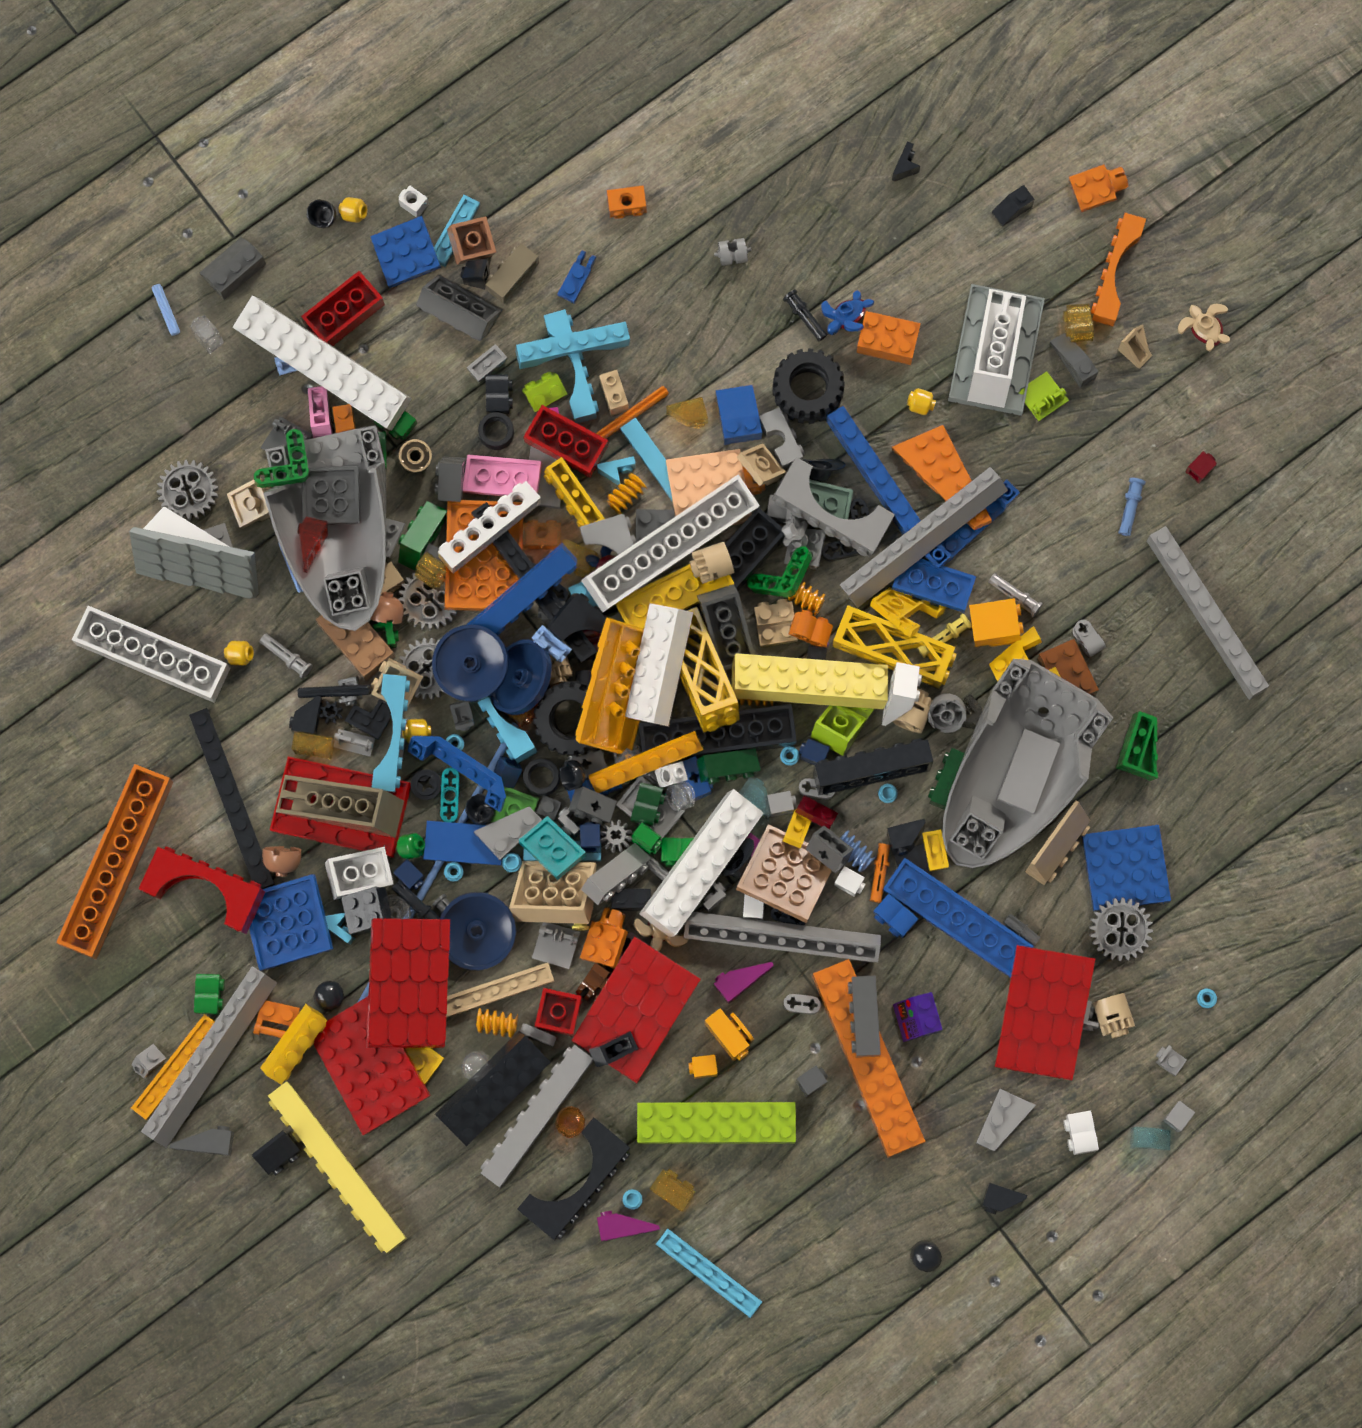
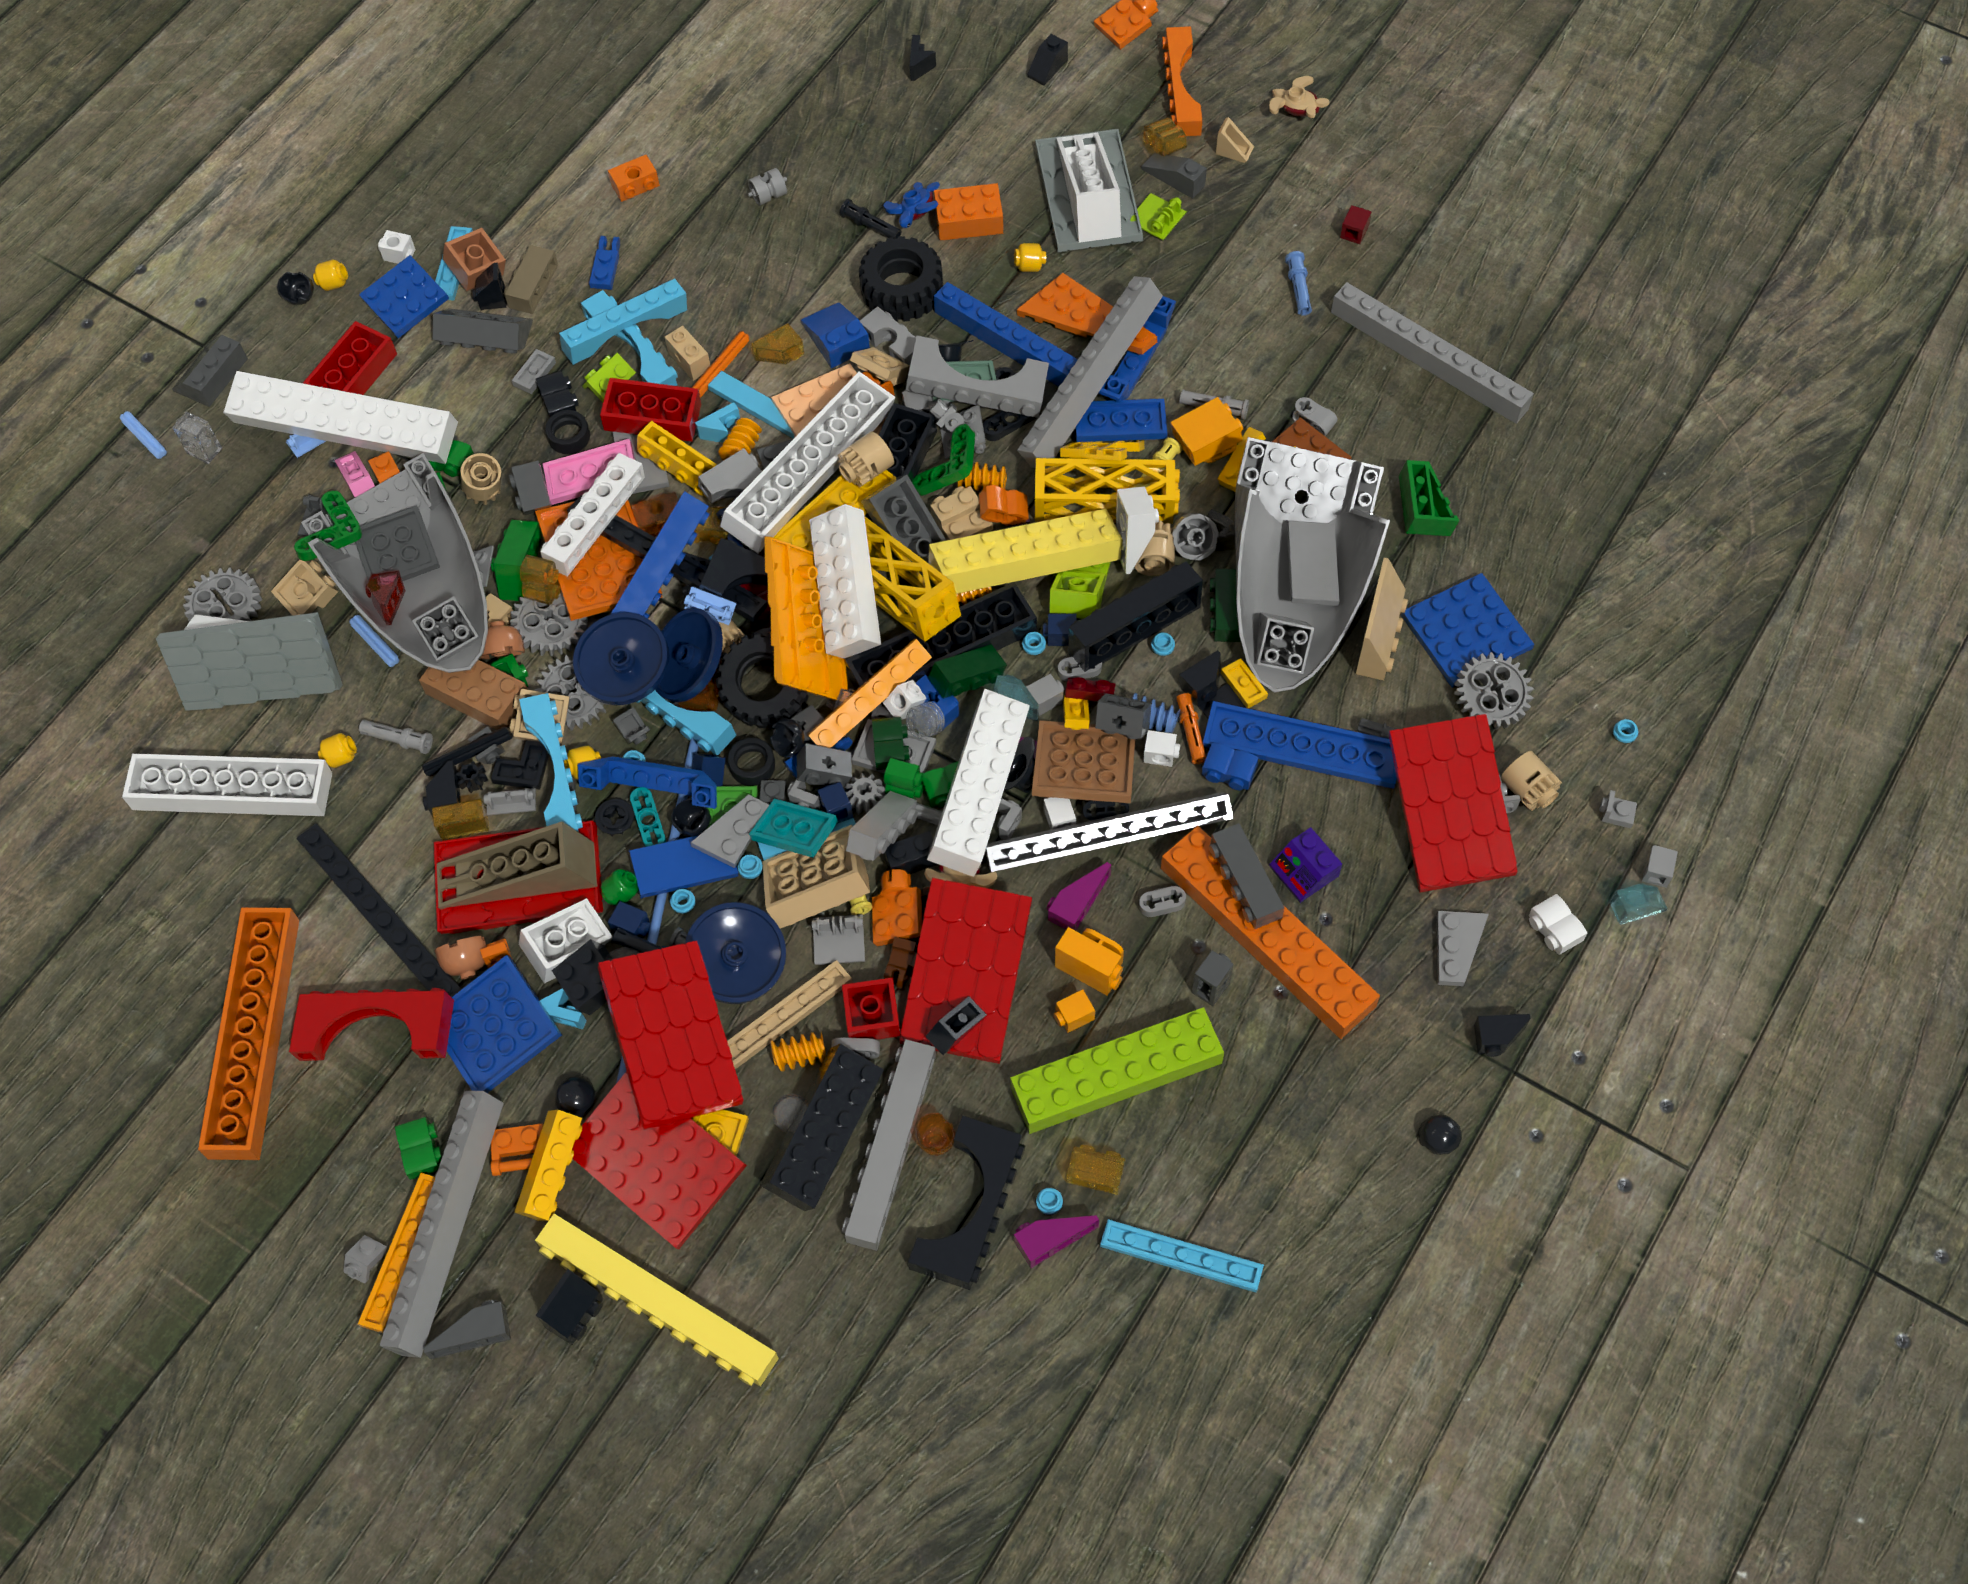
camera: 20 degrees left, 15 degrees down
none -> orange bracket [480,939,513,969]

